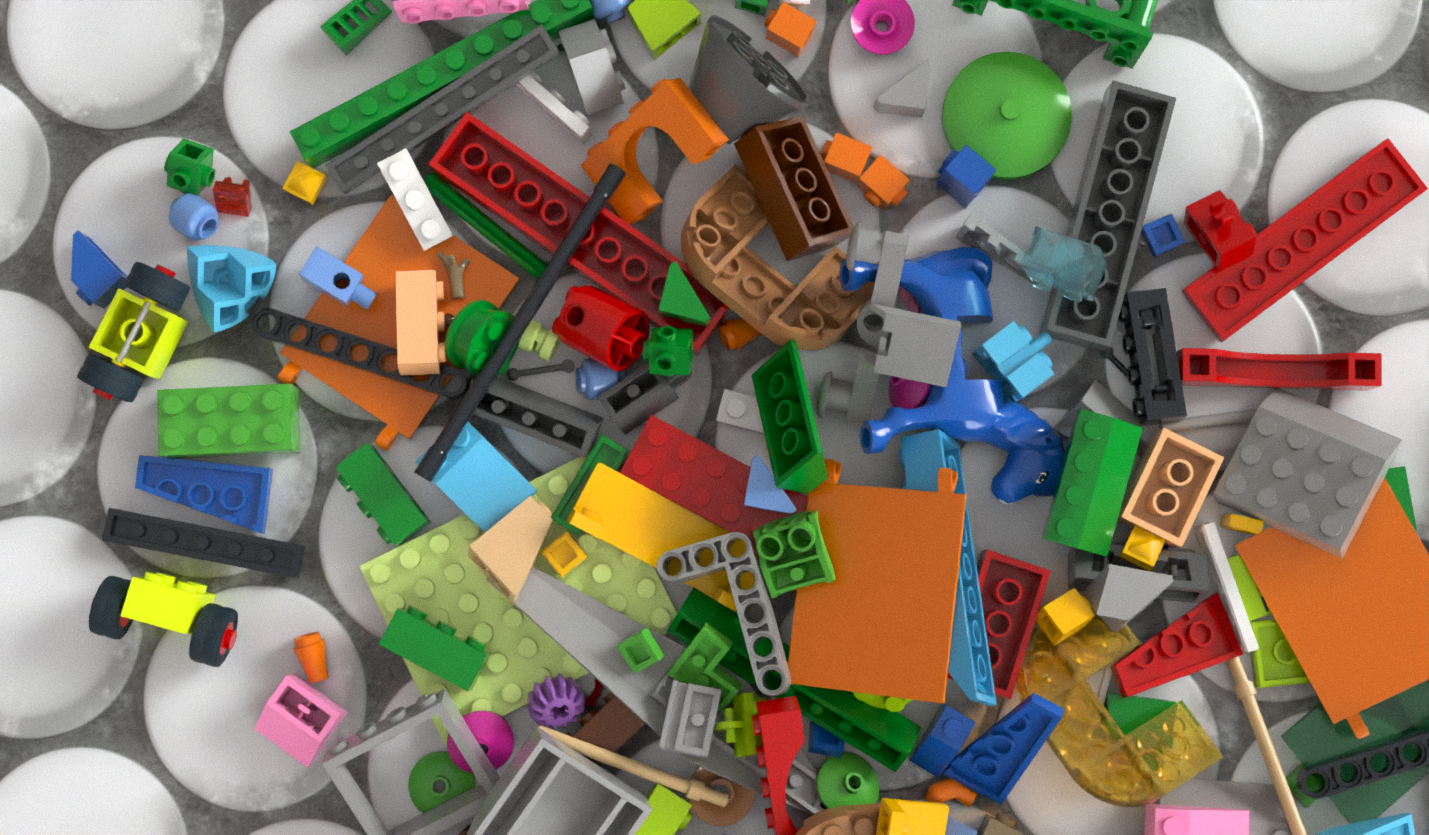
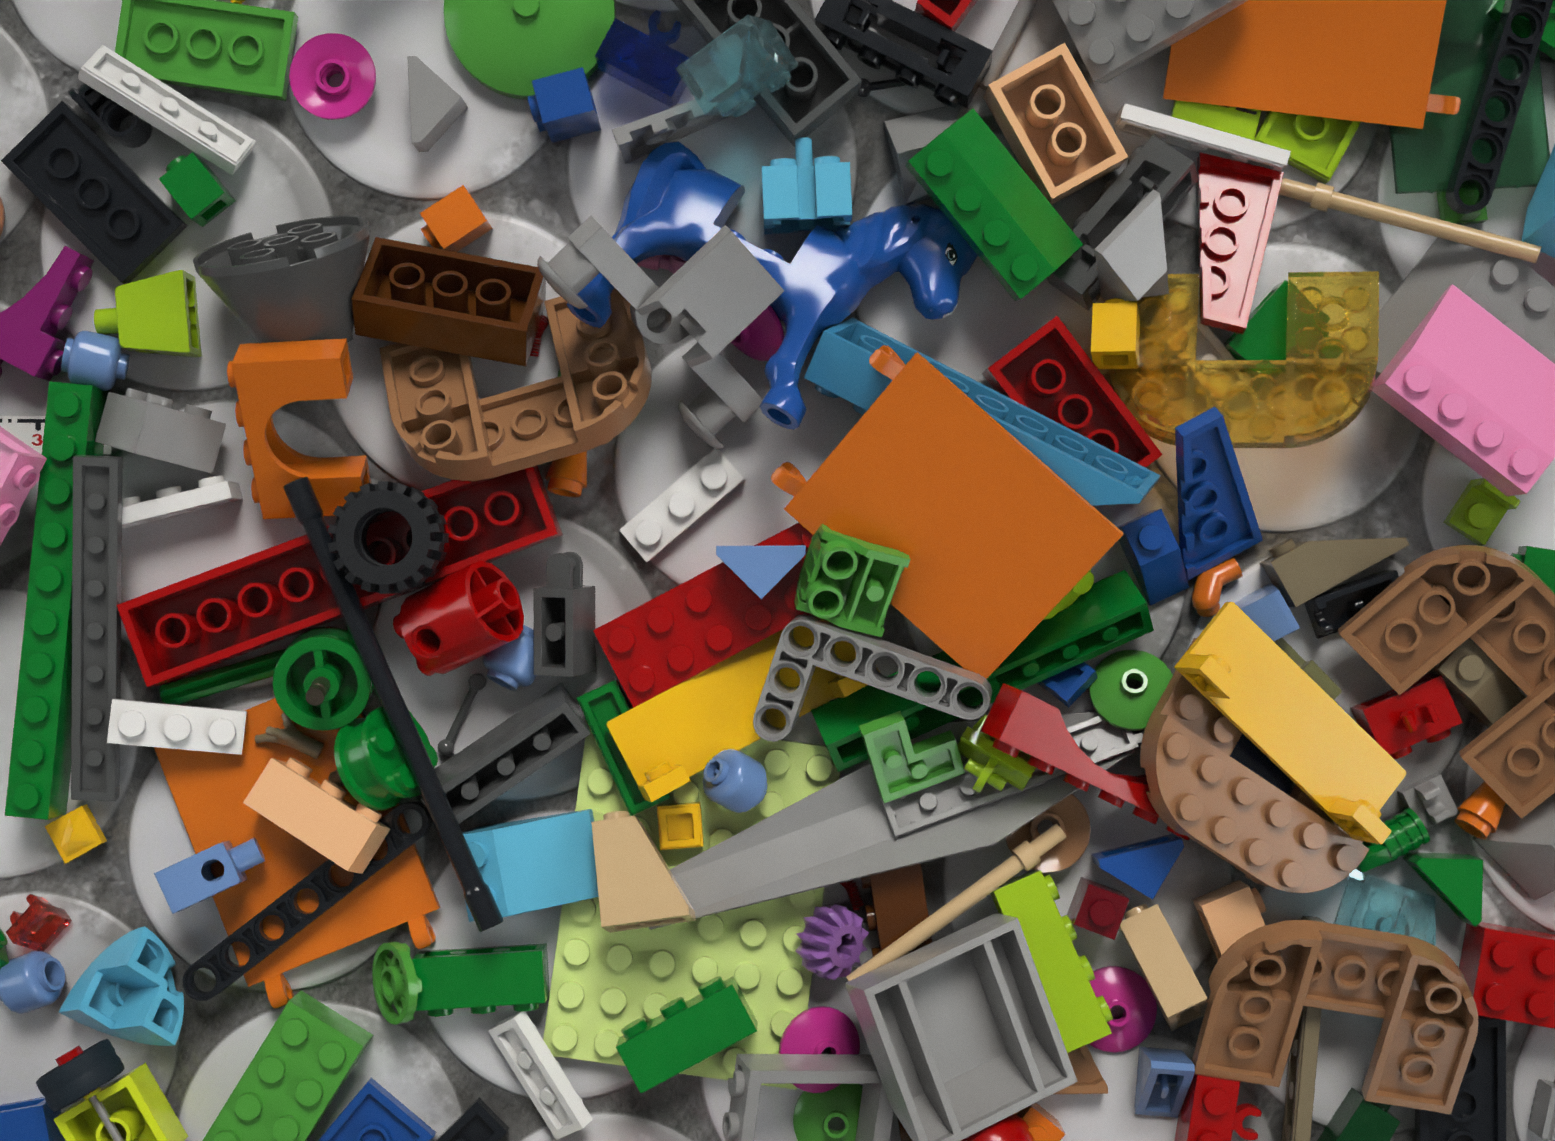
camera: 50 degrees left, 5 degrees up
yellowish green wheel [519,319,560,362] -> none
bright green tile [616,627,664,674] -> none
green brick [643,326,694,376] -> none
green slope [659,261,710,326] -> none
light grey plate [659,680,721,759] -> none
green slope [751,340,828,494] -> none
orange brick [764,2,816,57] -> none
orange brick [856,154,910,211] -> none
yellow tile [1120,526,1165,572] -> none
yellow tile [1220,513,1264,535] -> none
none -> green wheel [273,627,374,731]
none -> black tyre [328,481,449,594]
none -> bright green wheel [372,941,422,1025]
none -> white plate [488,1011,593,1140]
none -> red leg [530,315,549,357]
none -> clear blue brick [595,10,694,107]
none -> medium blue head [702,749,767,813]

